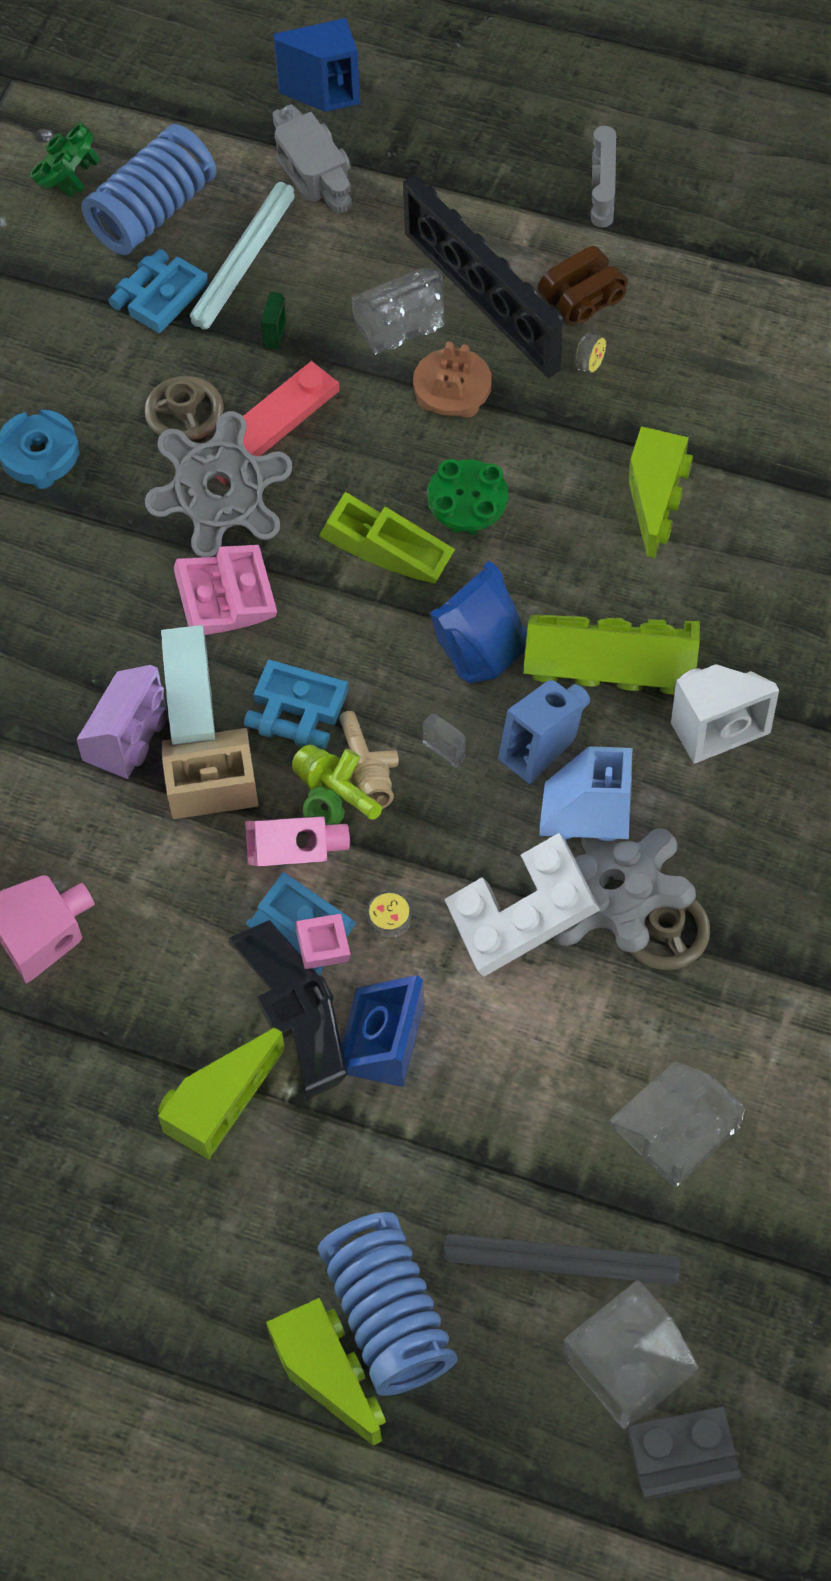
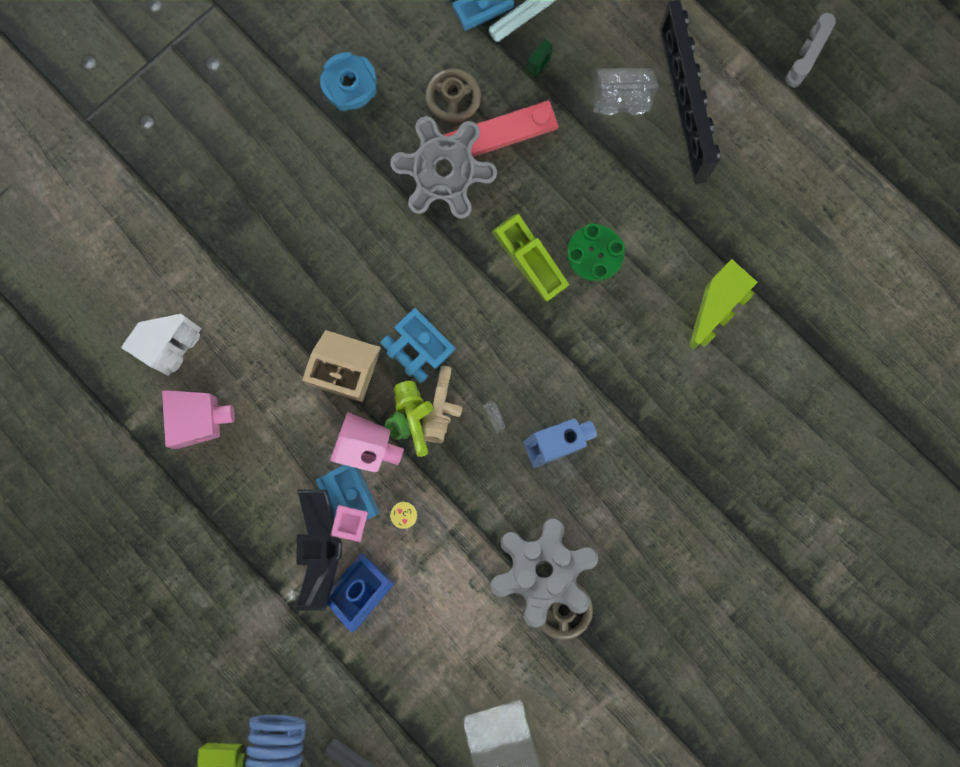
camera: 25 degrees right, 20 degrees up
lavender slope [77,665,168,779] -> none
lime slope [158,1028,285,1160] -> none
light aqua slope [161,625,215,745] -> none
bright pink slope [174,545,277,635] -> none
nougat plate [413,342,492,417] -> none
blue slope [430,561,527,684] -> none
white plate [444,833,600,977] -> none
lime wedge [523,614,700,695] -> none
reddish brown brick [537,246,628,325] -> none
light blue slope [539,747,633,841] -> none
clear tile [575,332,607,374] -> none
white slope [671,664,779,764] -> none

